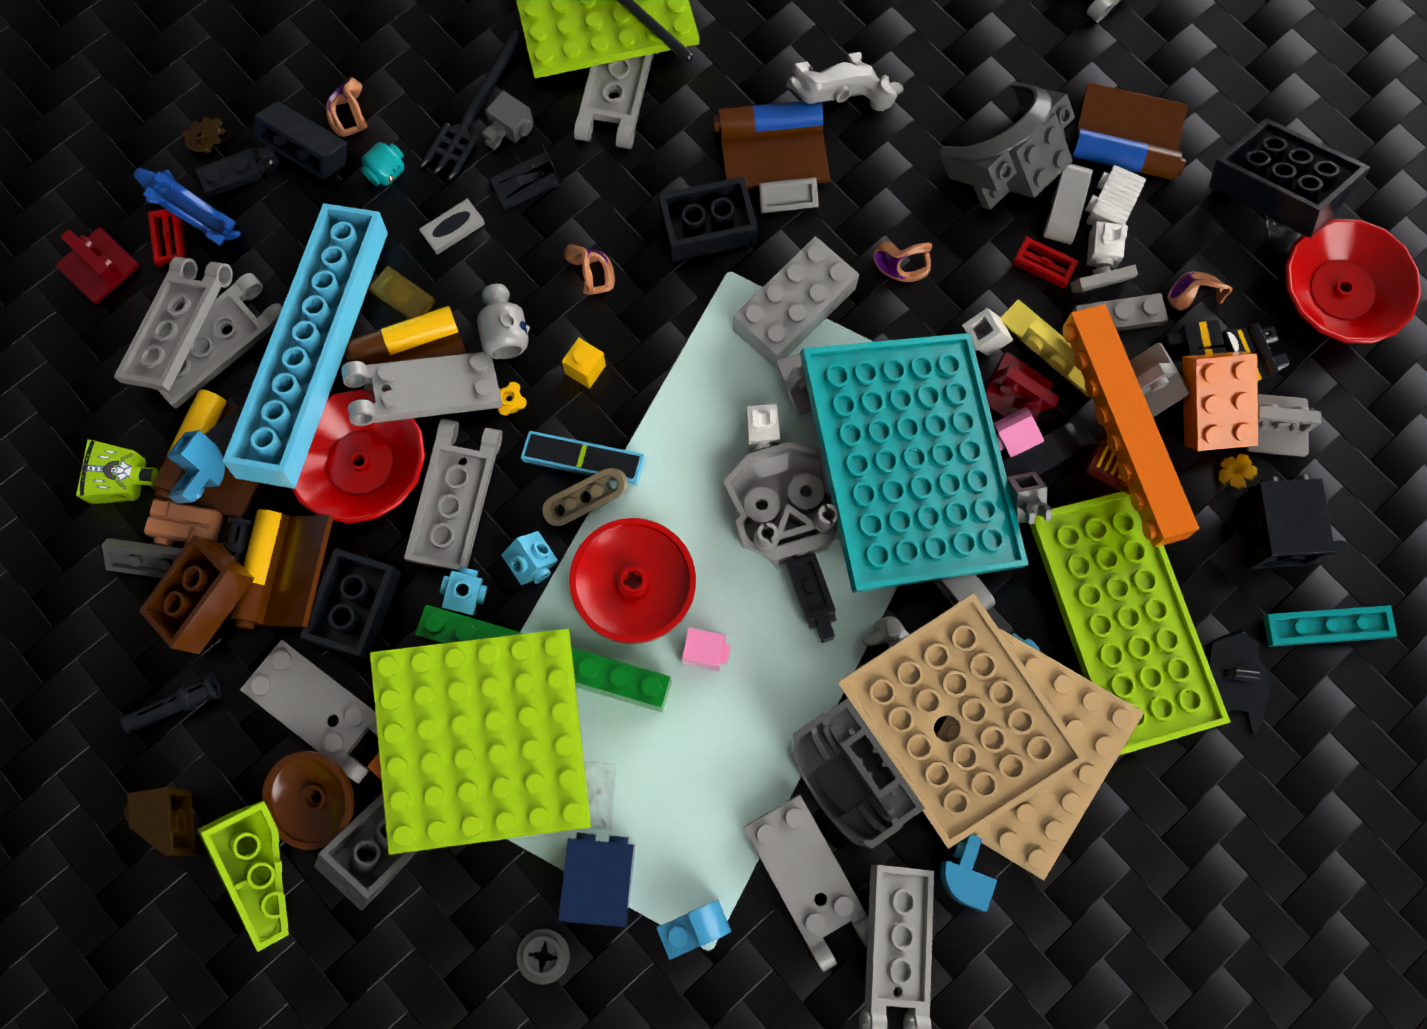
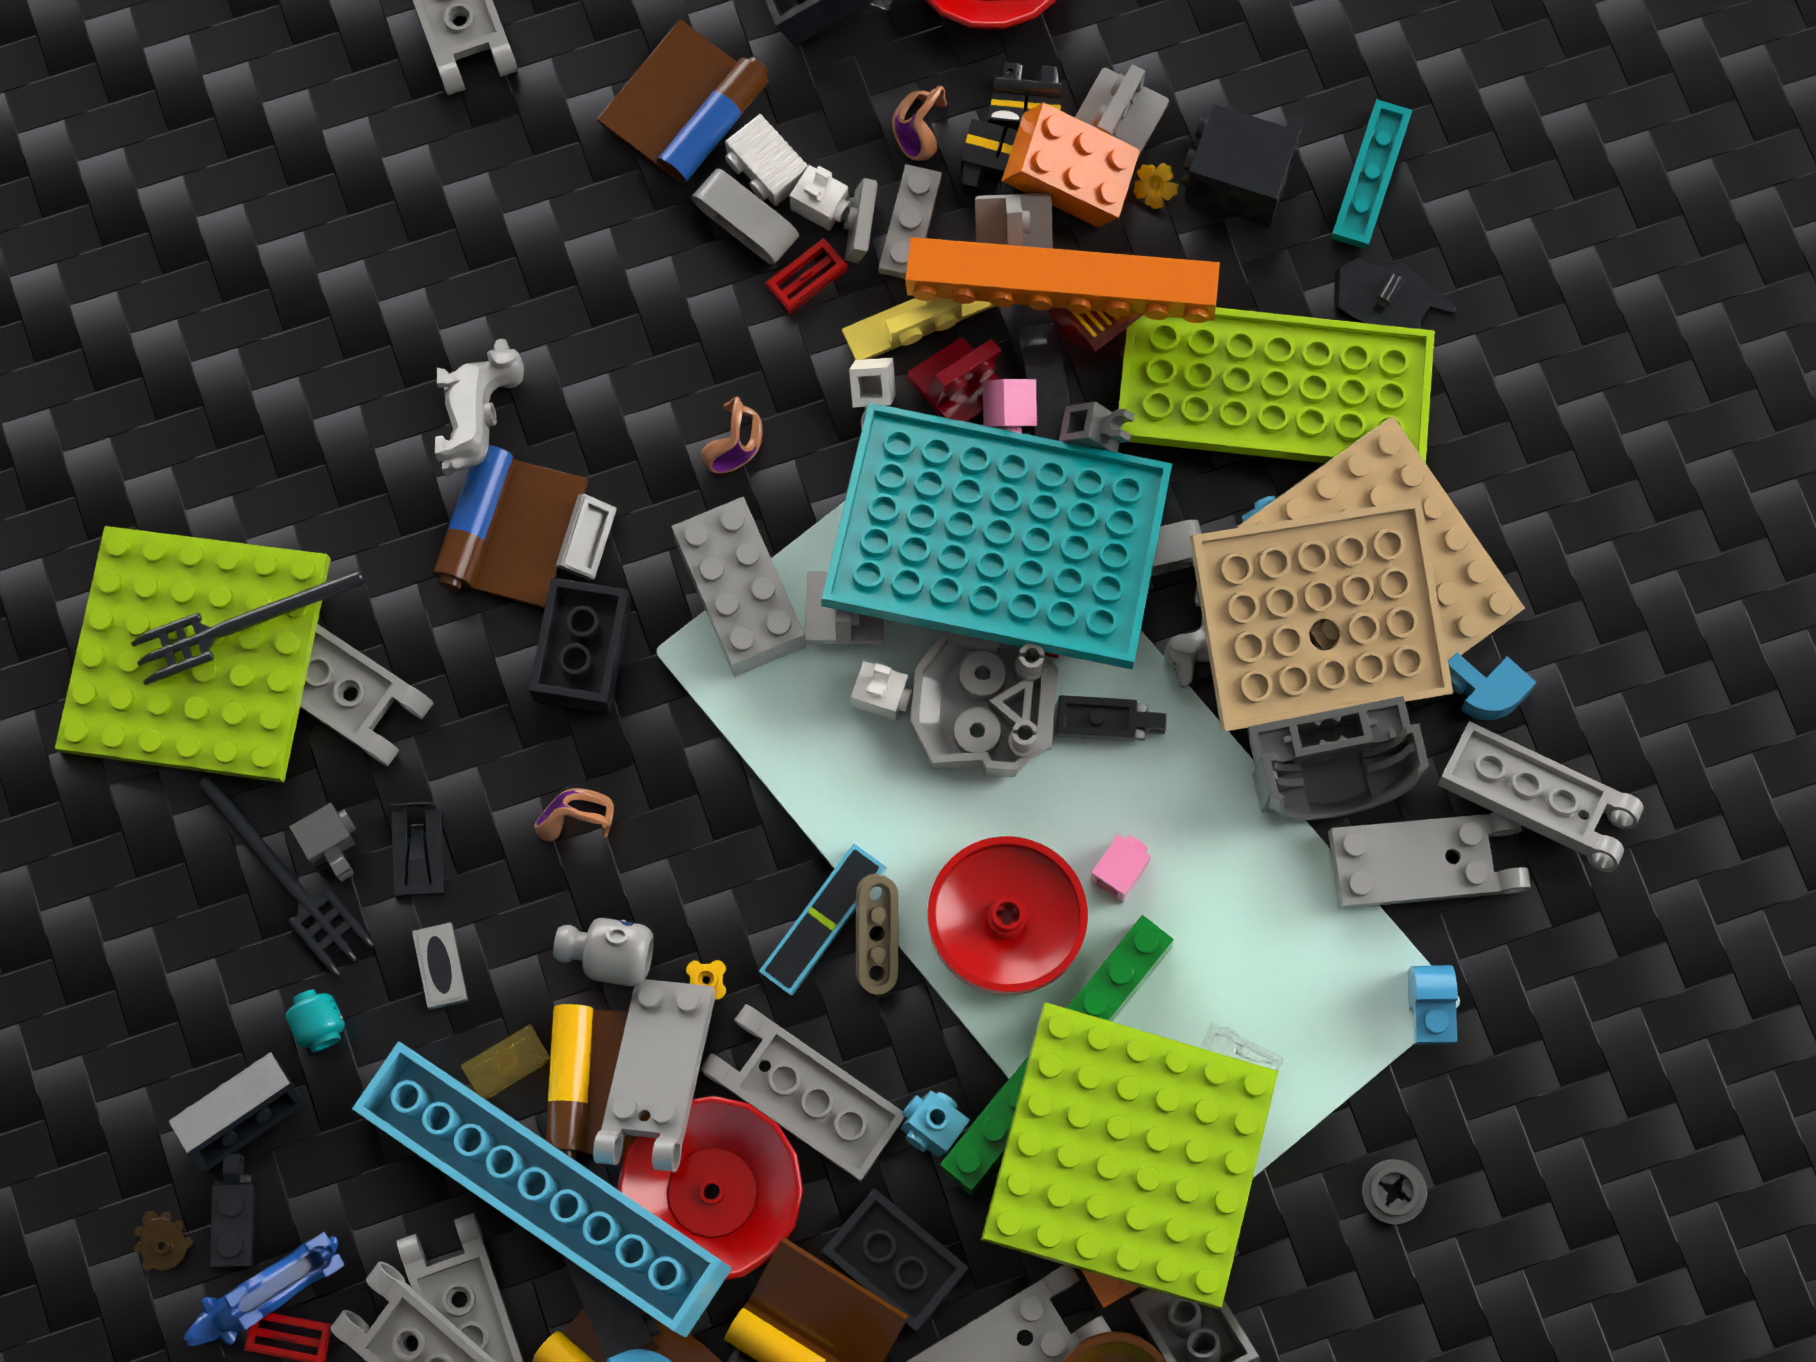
camera: 65 degrees left, 0 degrees up
nougat piece [326,77,367,137] -> none
medium azure brick [501,531,558,585] -> none
dark blue brick [558,832,635,927] -> none
yellow brick [562,337,606,389] -> none
dark grey piece [939,82,1075,210] -> none

